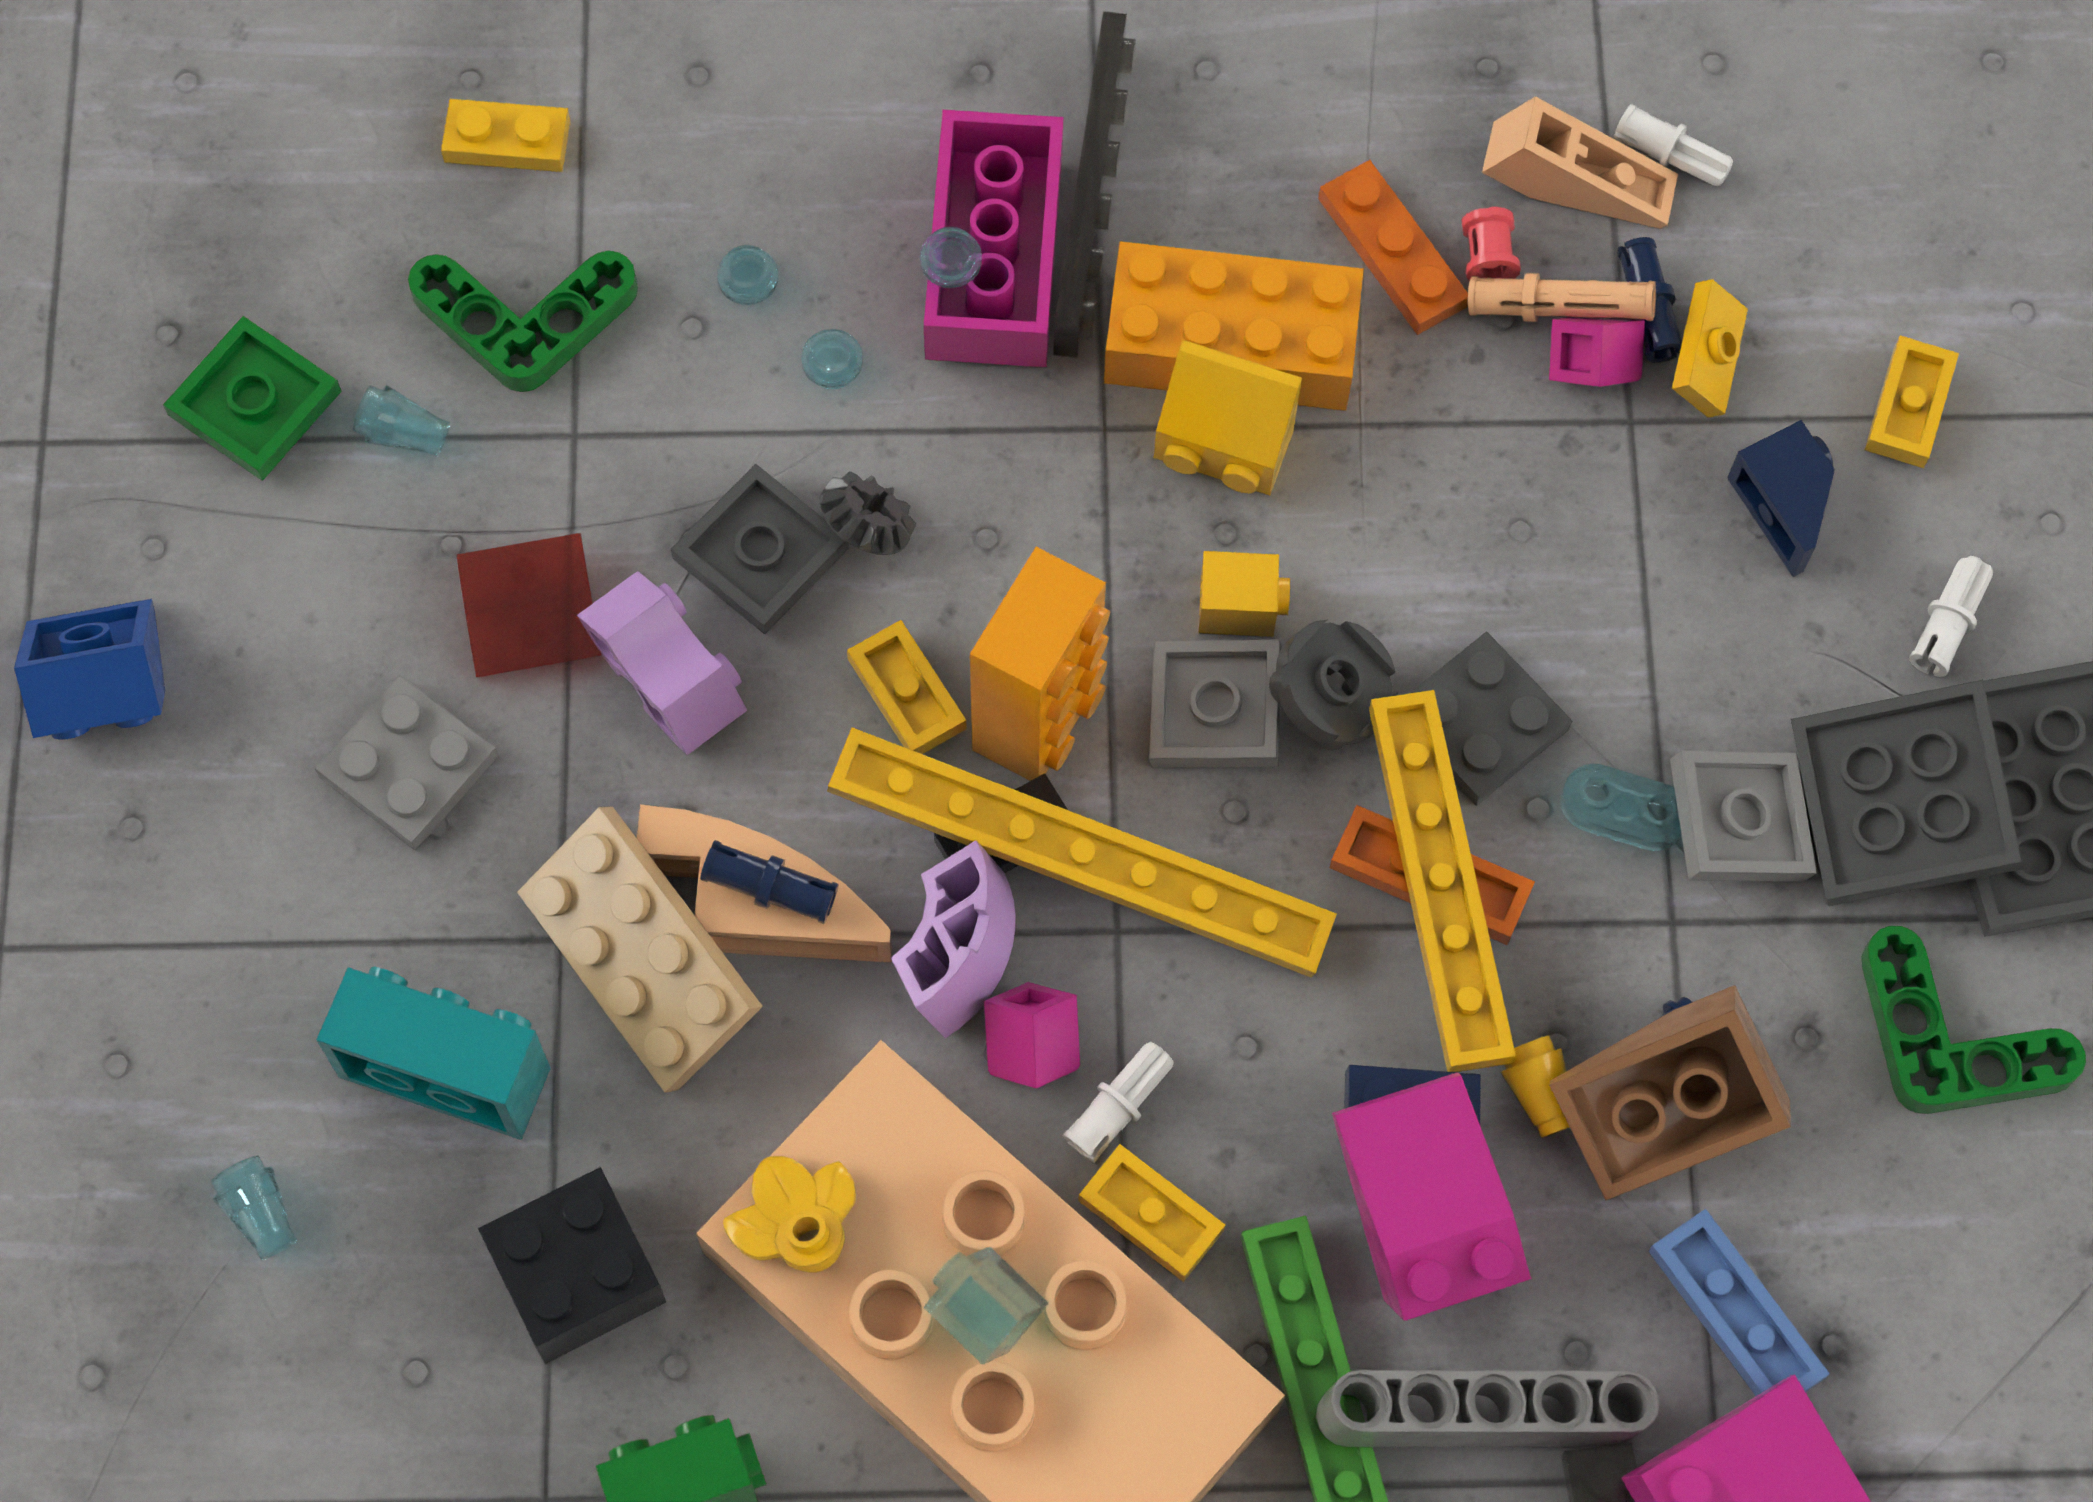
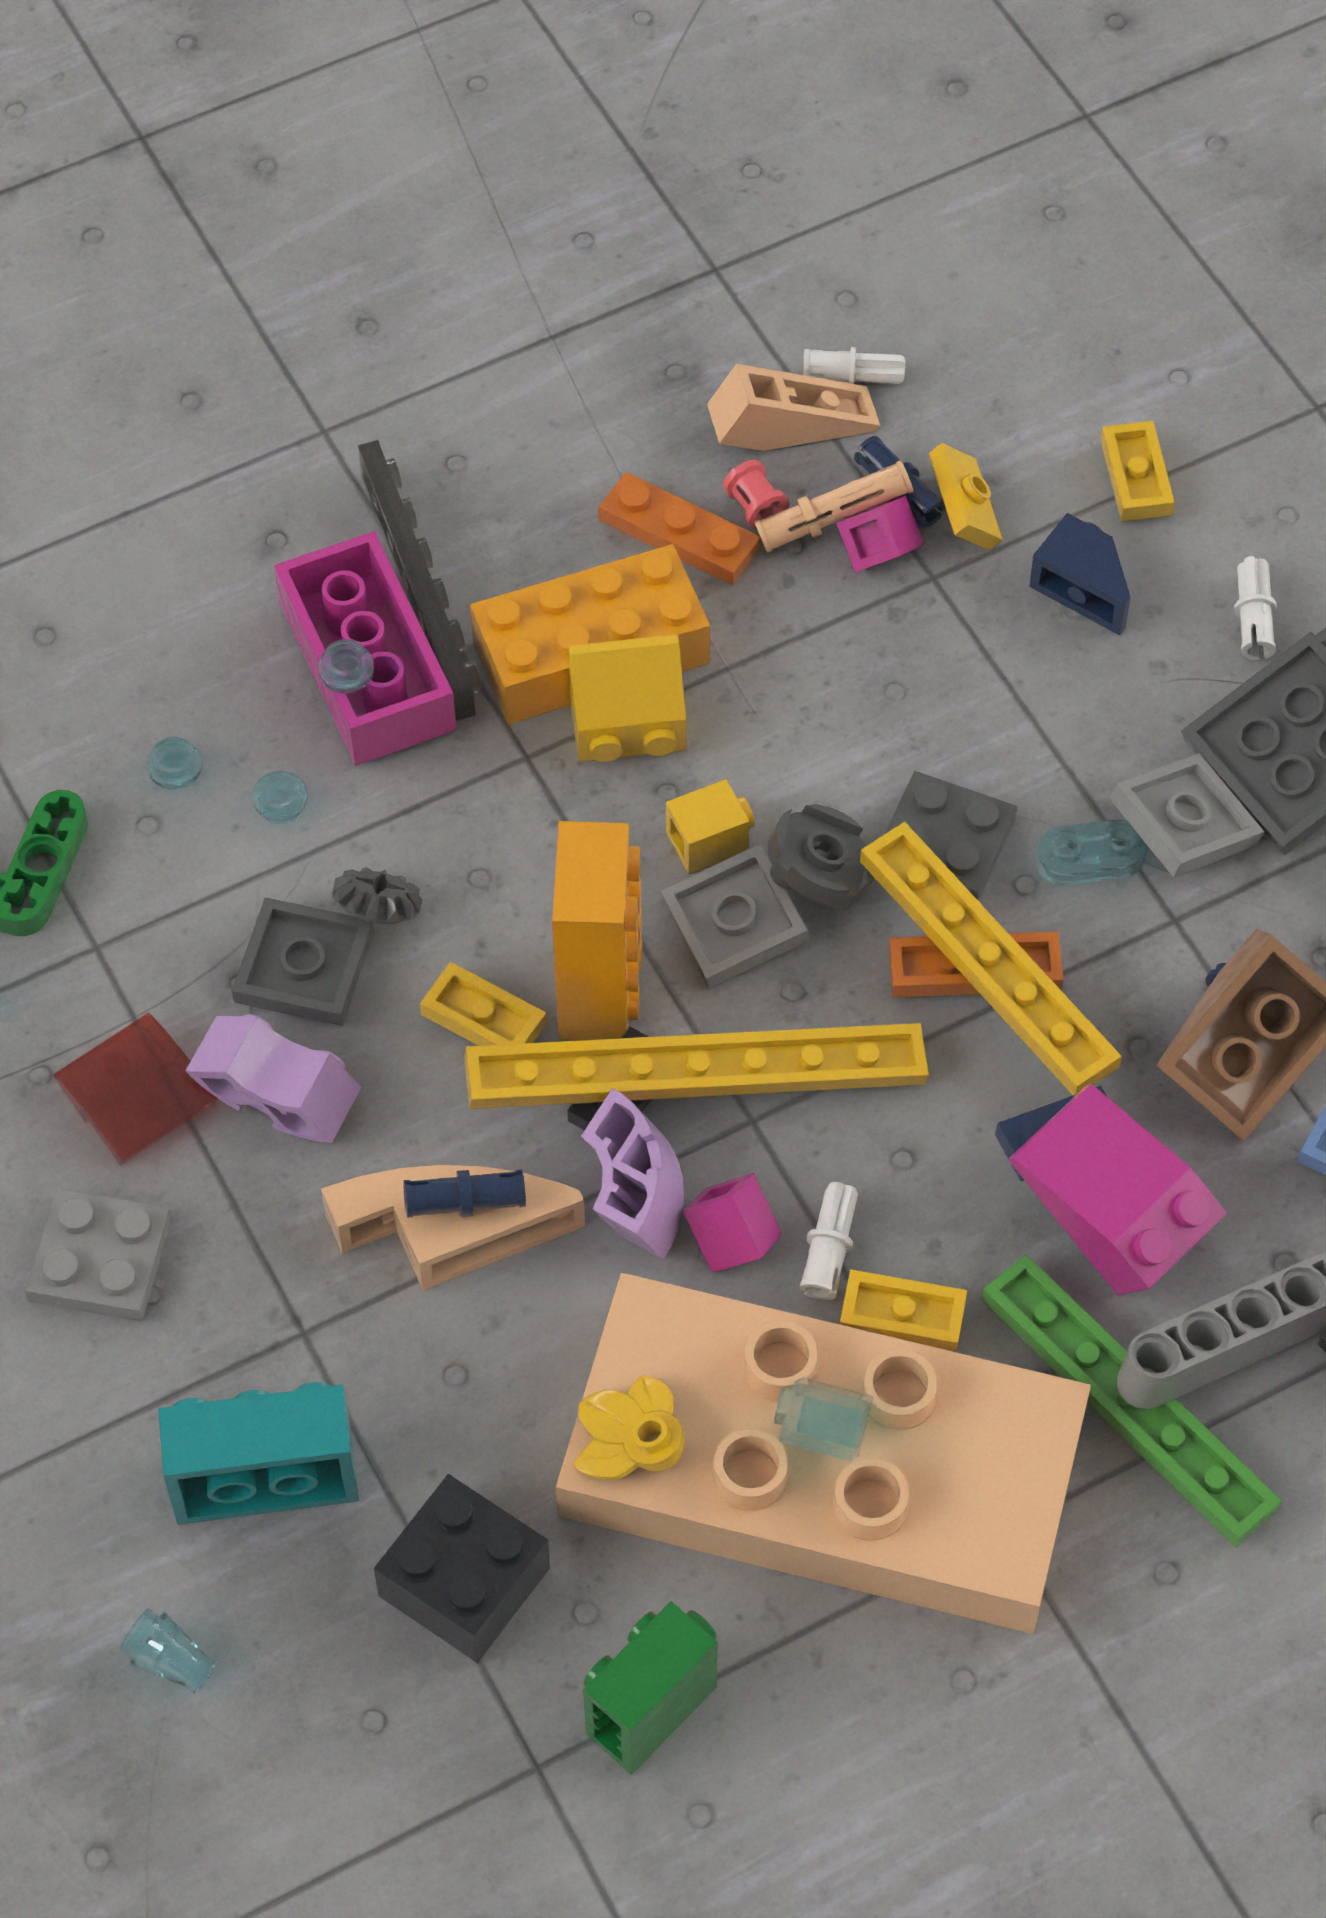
camera: 25 degrees left, 10 degrees down
tan plate [517,807,763,1093] -> none
yellow cone [1500,1035,1570,1138] -> none

